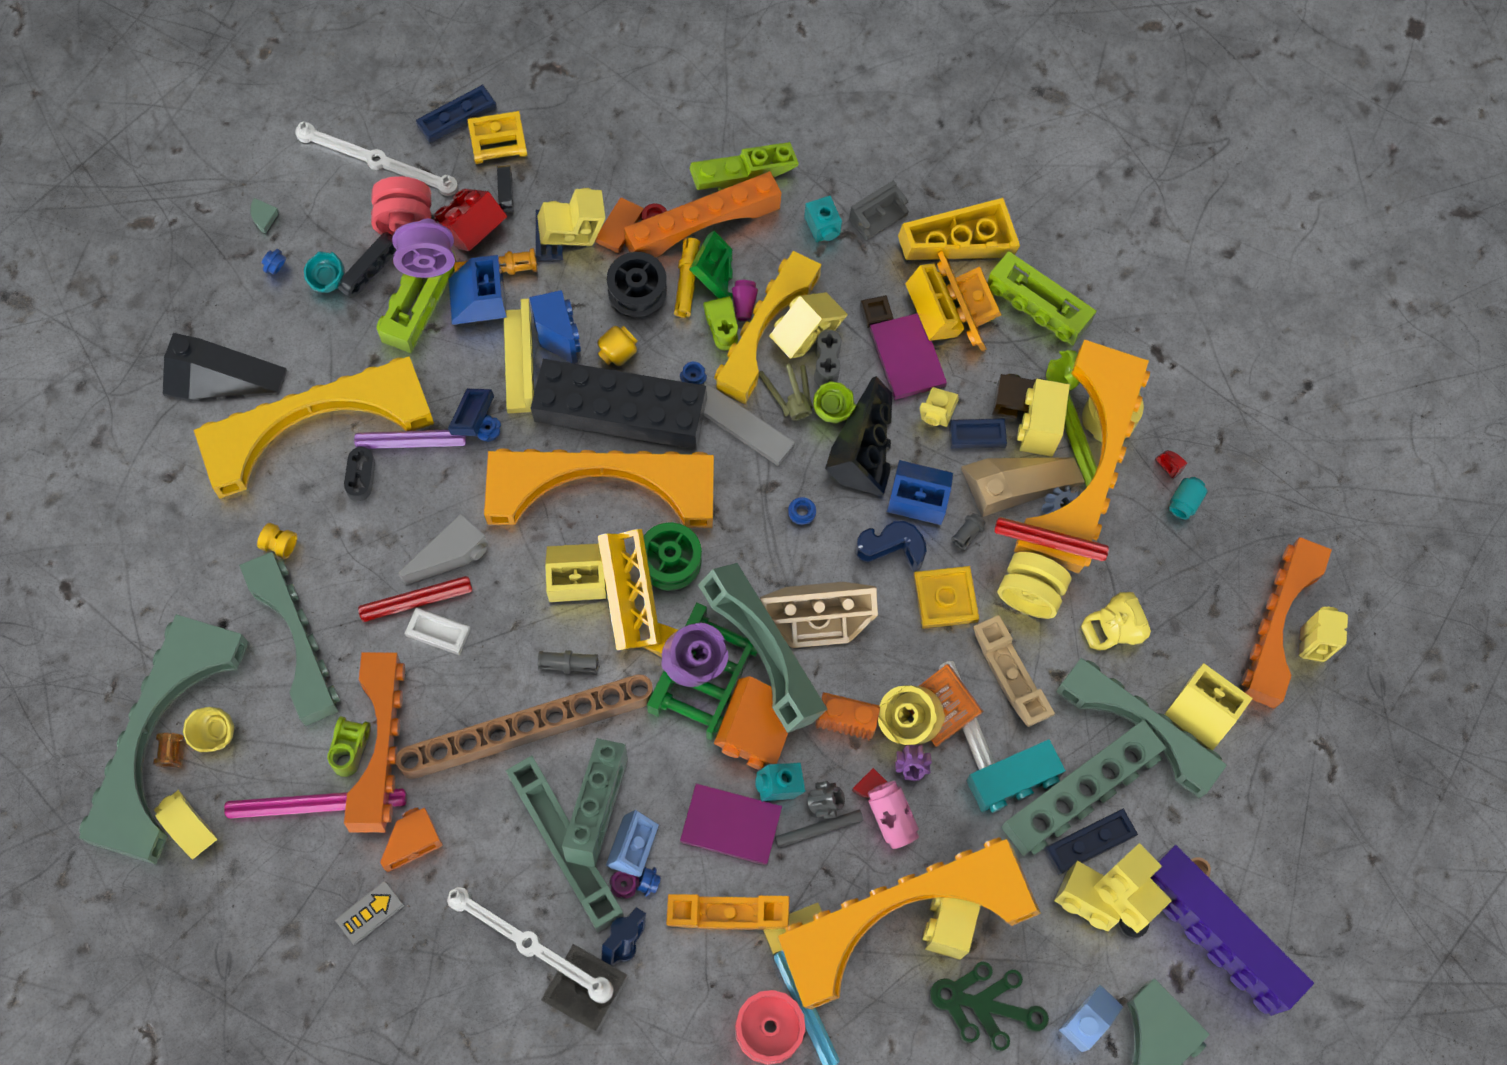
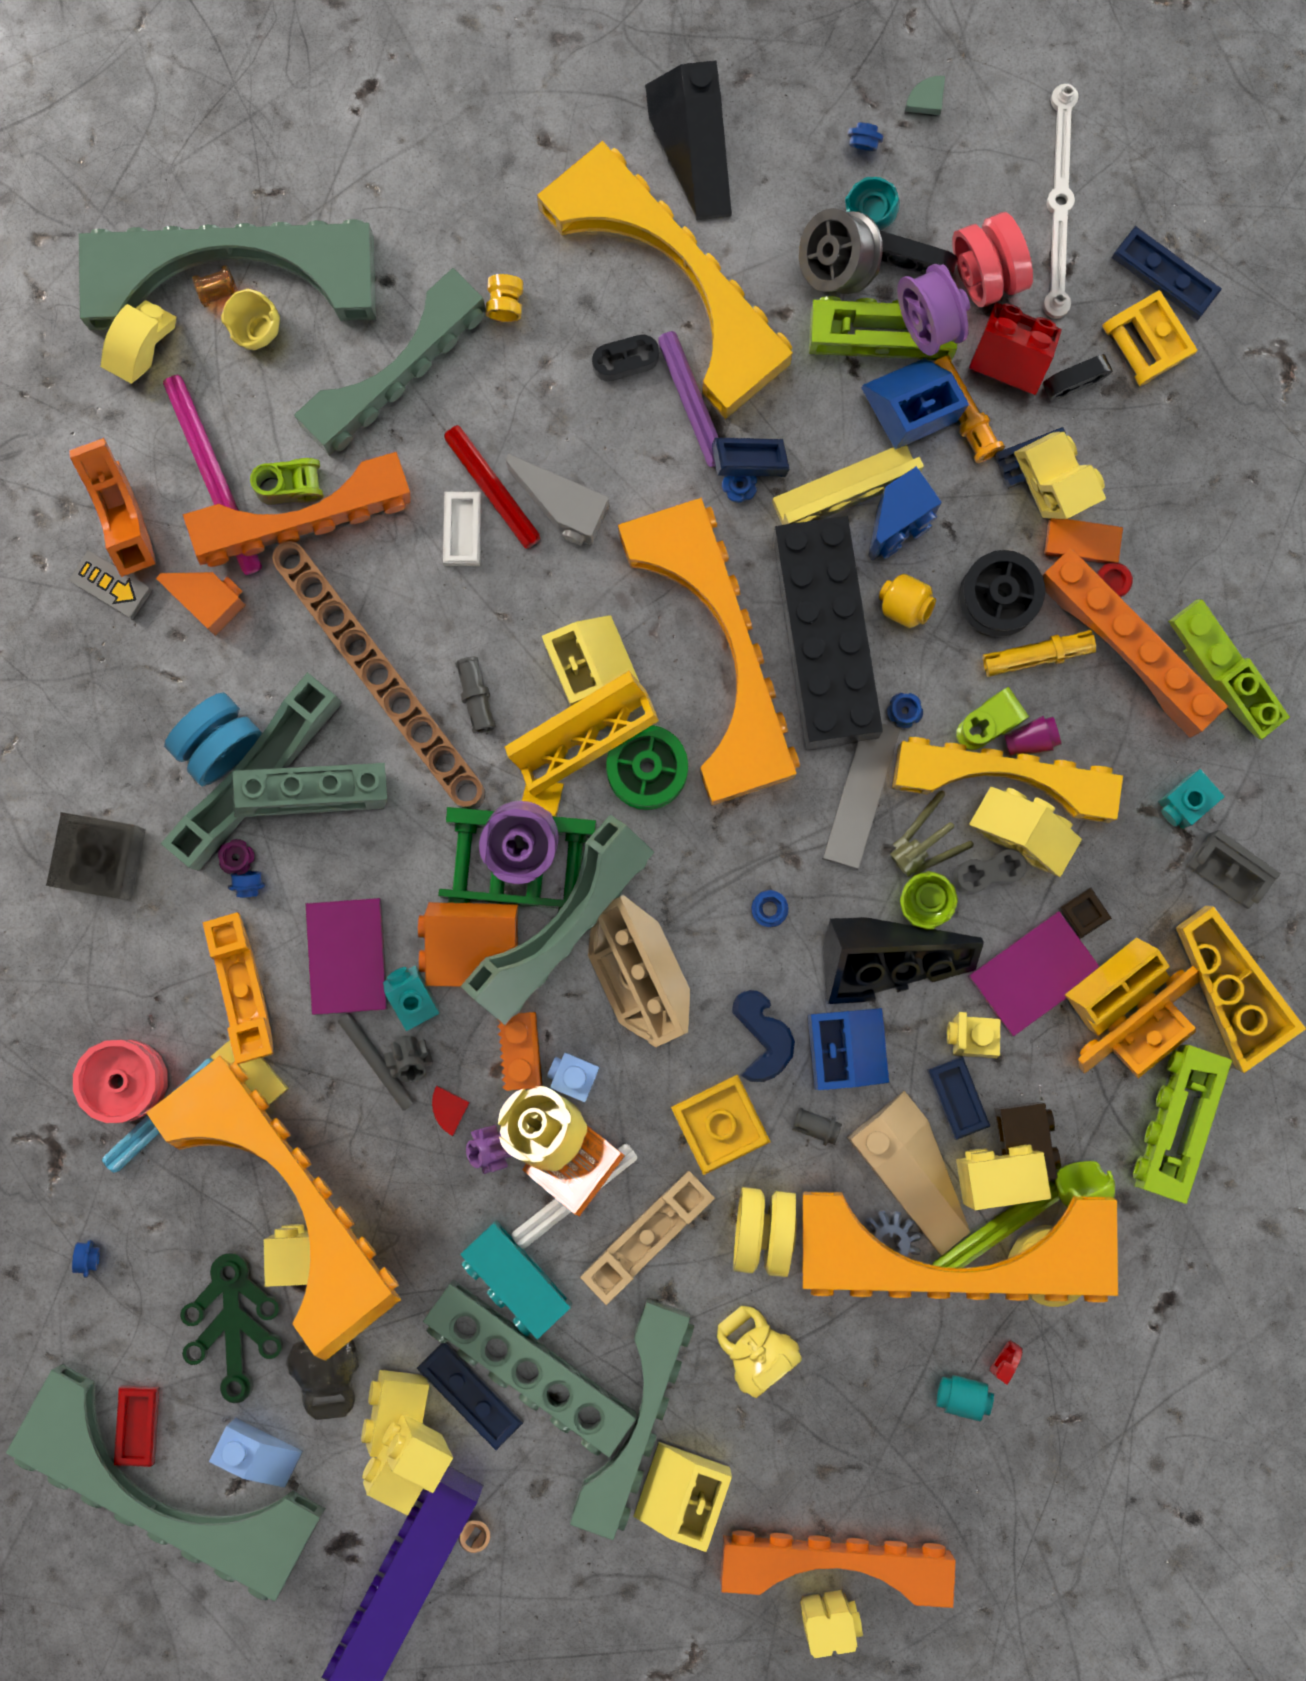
camera: 75 degrees right, 15 degrees up
white piece [447,887,613,1003] -> none
dark blue piece [601,907,646,966] -> none
light blue slope [606,810,659,877] -> none
green wing [689,231,733,300] -> none
bright pink piece [868,781,919,849] -> none
red axle [995,517,1109,561] -> none
none -> orange arch [69,438,156,577]
none -> dark azure wheel [164,692,262,786]
none -> clear smoke piece [286,1340,360,1420]
none -> light blue brick [547,1052,601,1102]
none -> flat silver wheel [799,208,883,294]

